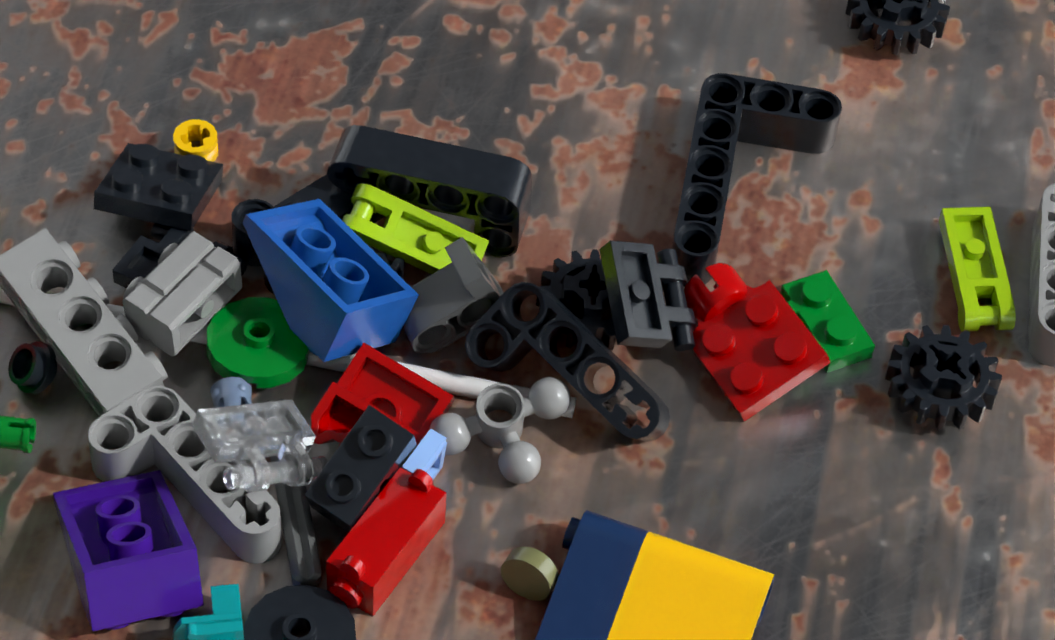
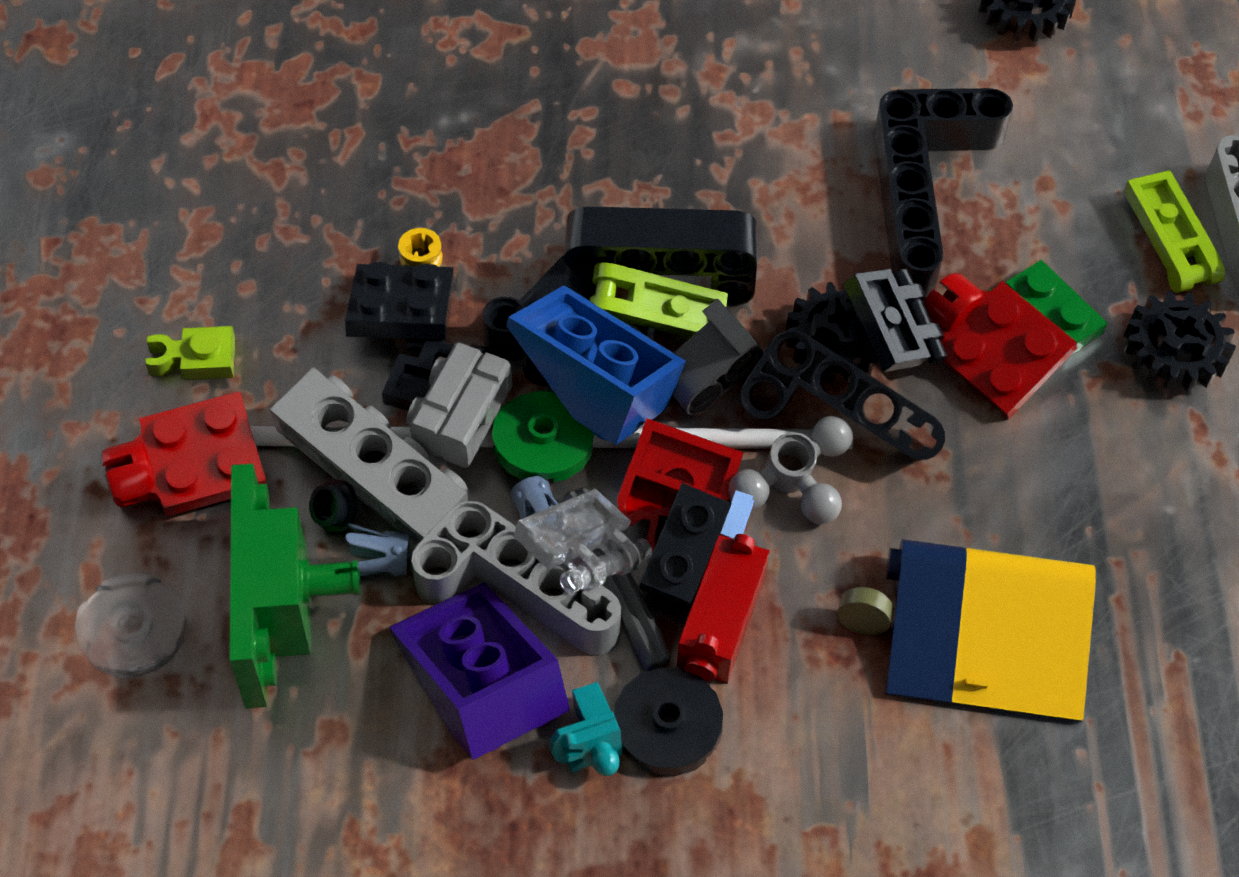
camera: 10 degrees left, 5 degrees up
none -> sand blue piece [345,523,413,576]

